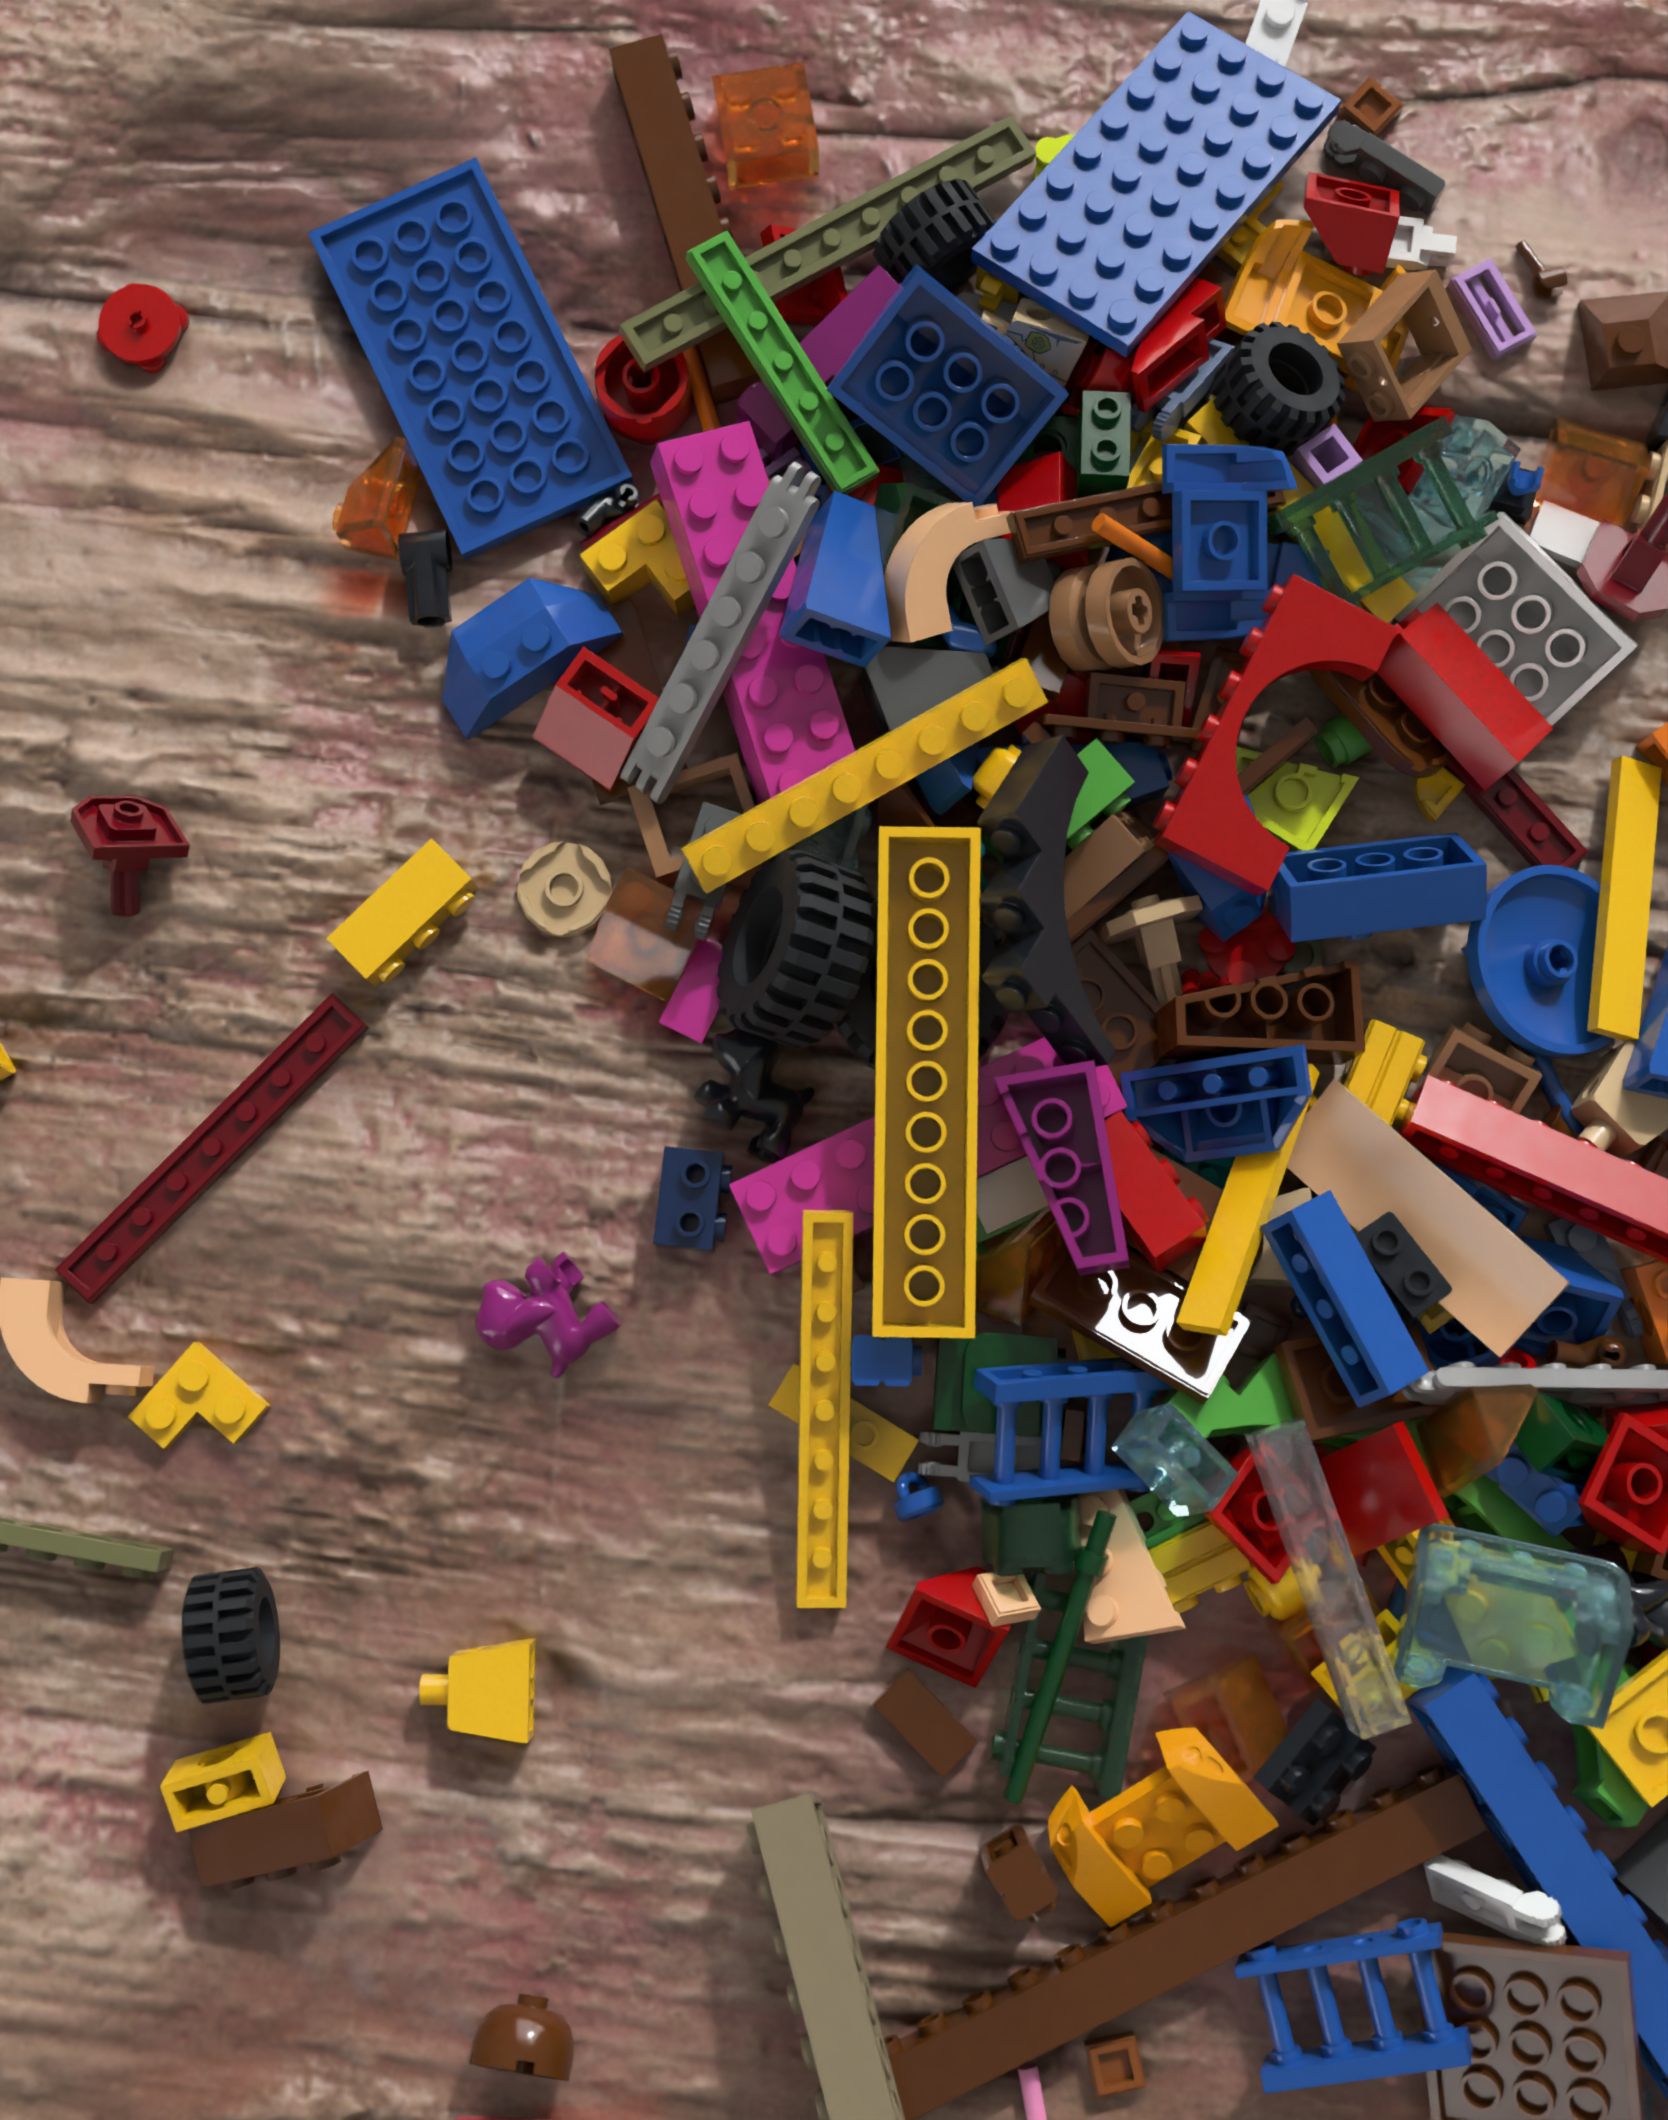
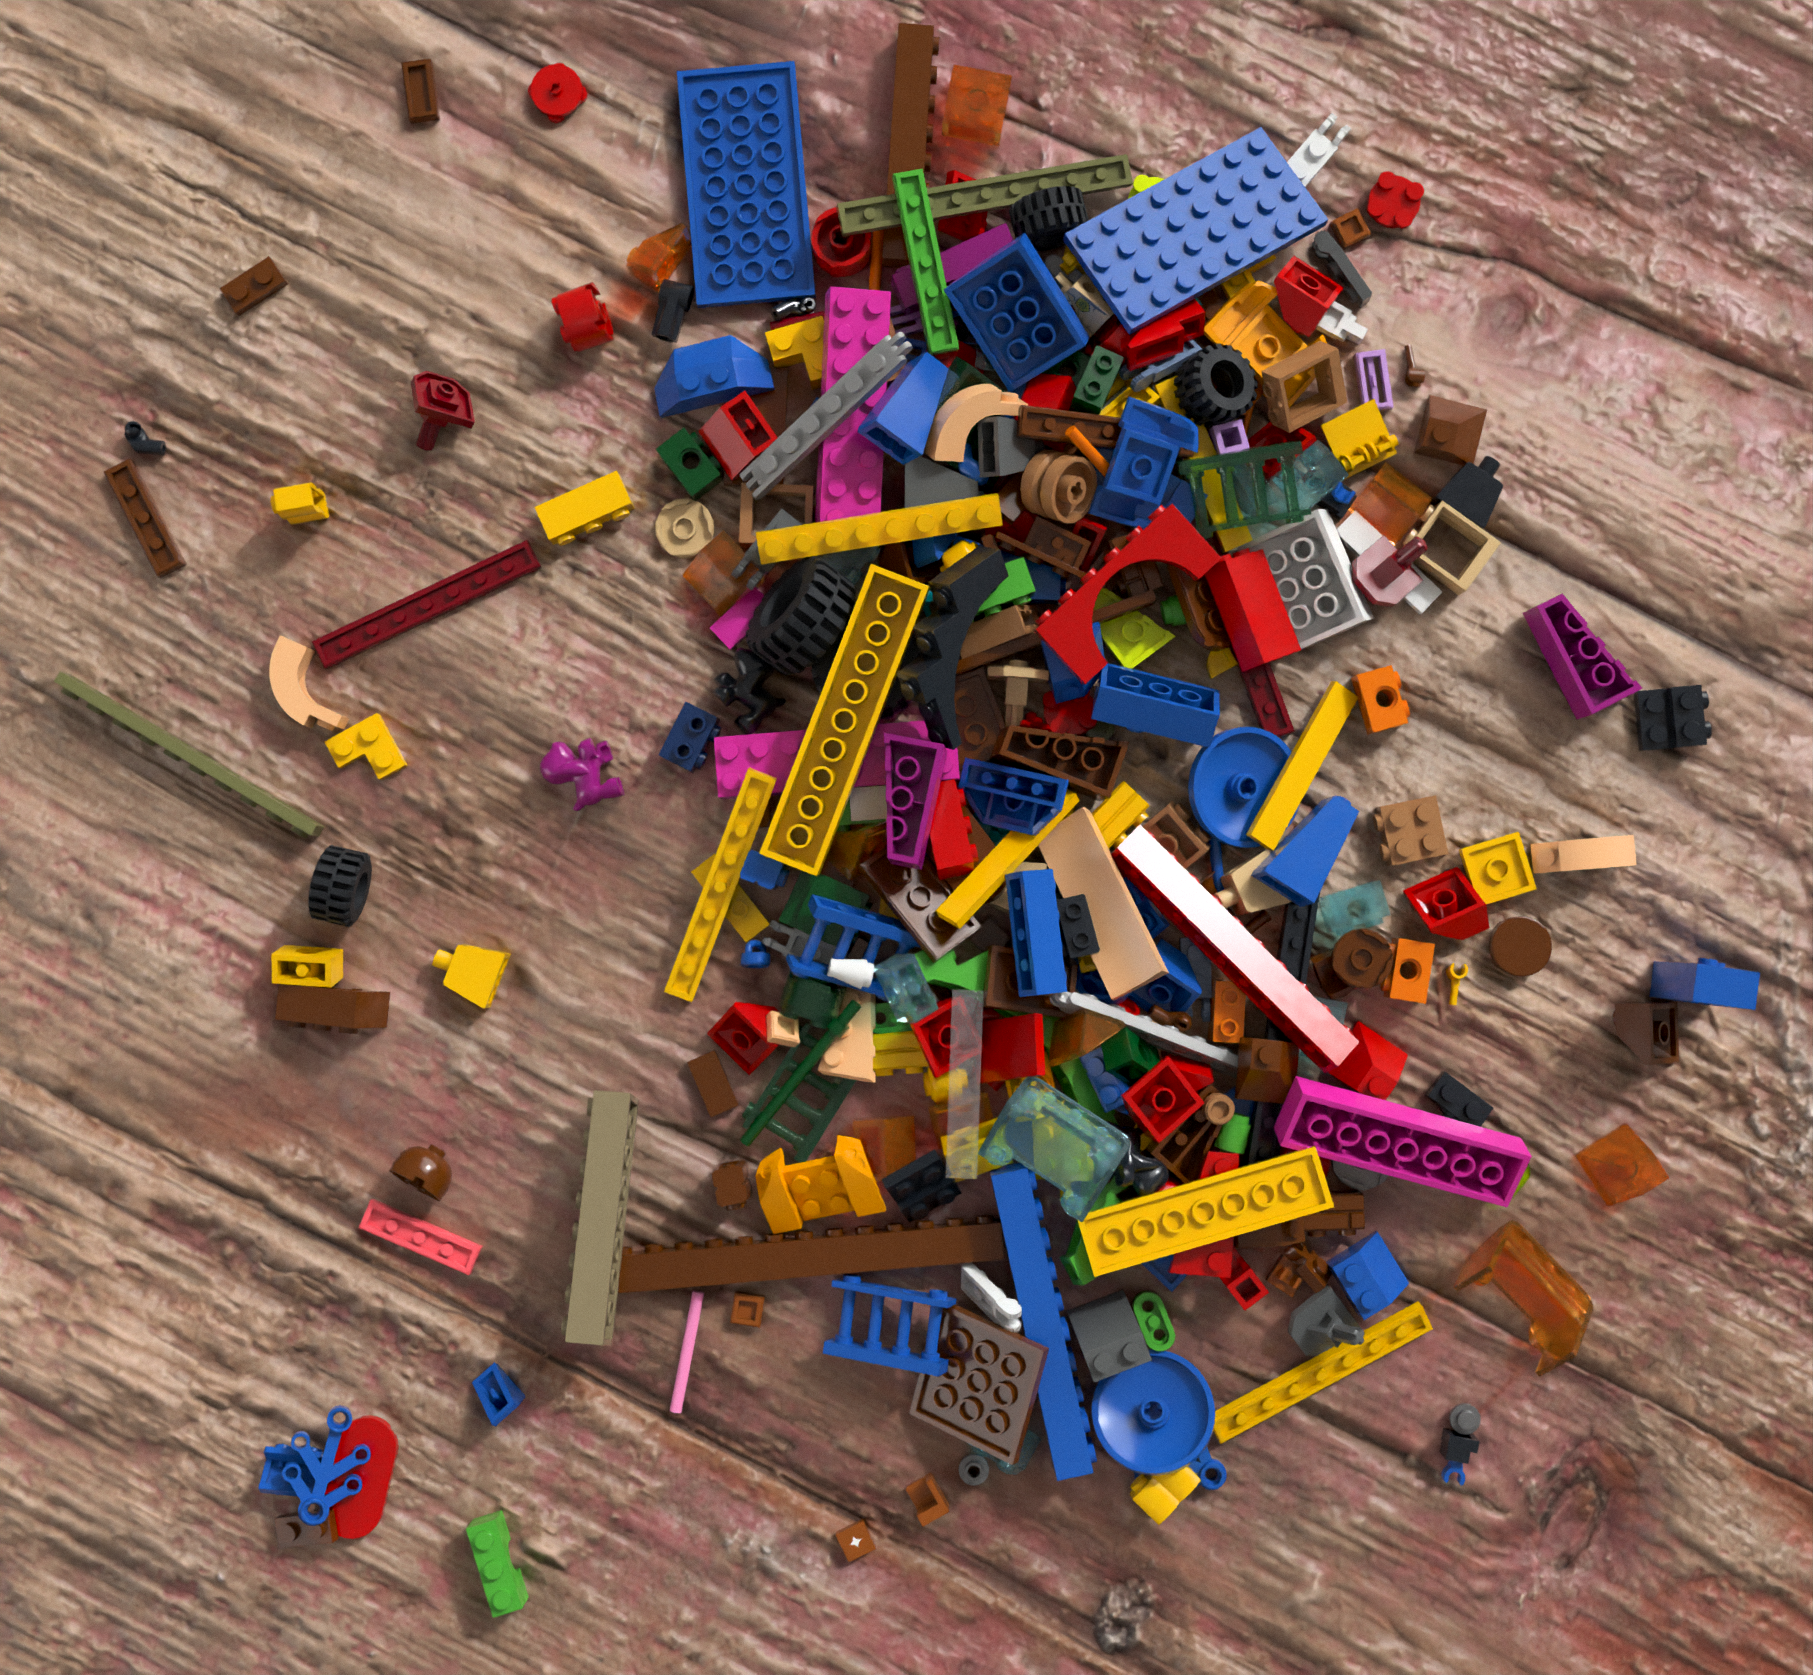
camera: 25 degrees right, 5 degrees up
none -> red brick [551,282,614,352]
none -> dark green brick [656,427,723,501]
none -> white cone [827,958,874,989]
none -> reddish brown brick [1104,534,1164,599]
none -> yellow hinge [1320,399,1399,480]
none -> red piece [1367,171,1424,229]

